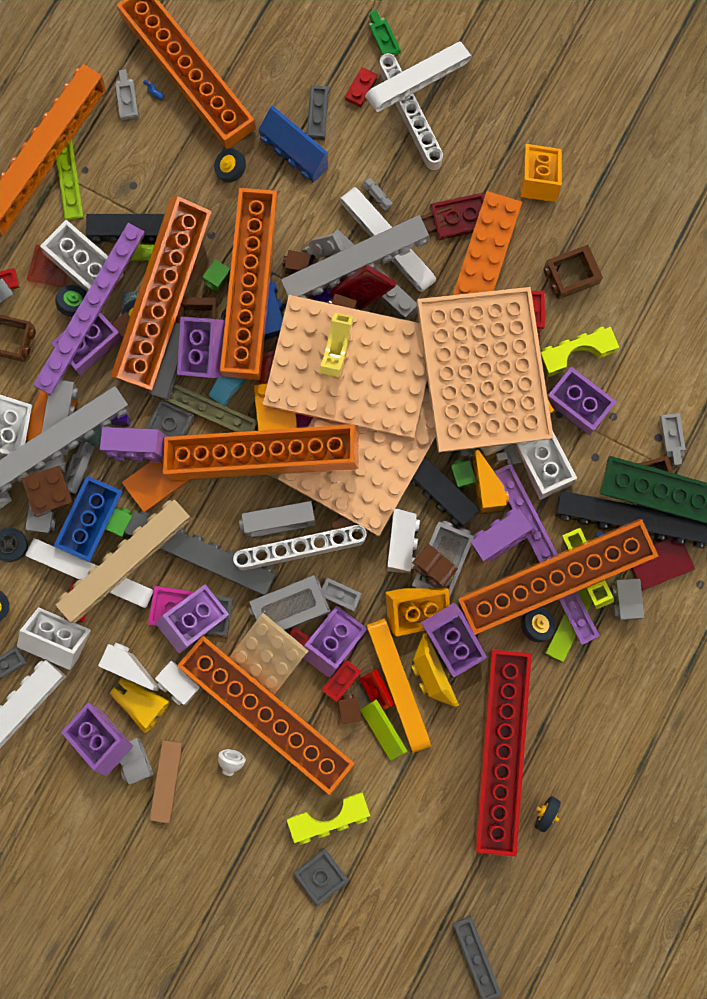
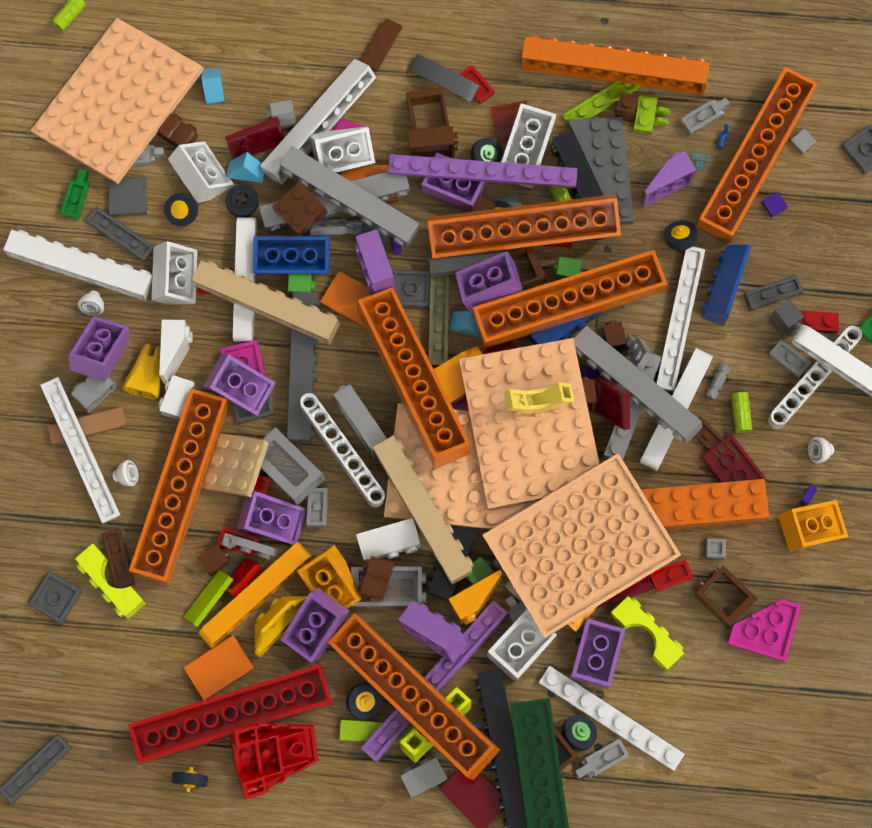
camera: 70 degrees right, 5 degrees down
none -> white plate [41,377,121,524]
none -> white brick [78,291,104,316]
none -> reddish brown tile [101,528,135,589]
none -> orange tile [183,635,255,700]
none -> light grey hinge [222,533,277,559]
none -> red wedge [230,724,318,800]
none -> tan brick [373,436,474,585]
none -> reddish brown window [408,126,458,158]
none -> white plate [539,666,684,771]
none -> black wheel [561,715,597,751]
none -> dark grey wing [567,117,634,224]
none -> reddish brown brick [615,93,639,122]
none -> lime hinge [633,95,670,134]
none -> medium lavender slope [641,151,696,208]
none -> white plate [656,247,705,393]
none -> clear light blue tile [691,152,711,171]
none -> light grey tile [705,538,726,559]
none -> dark pink plate [727,599,801,662]
none -> lime axle [731,392,752,433]
none -> dark purple tile [761,192,788,218]
none -> light grey plate [768,340,811,379]
none -> dark grey brick [769,299,804,338]
none -> light grey tile [790,128,817,155]
none -> dark purple tile [799,484,817,507]
none -> white brick [808,437,834,464]

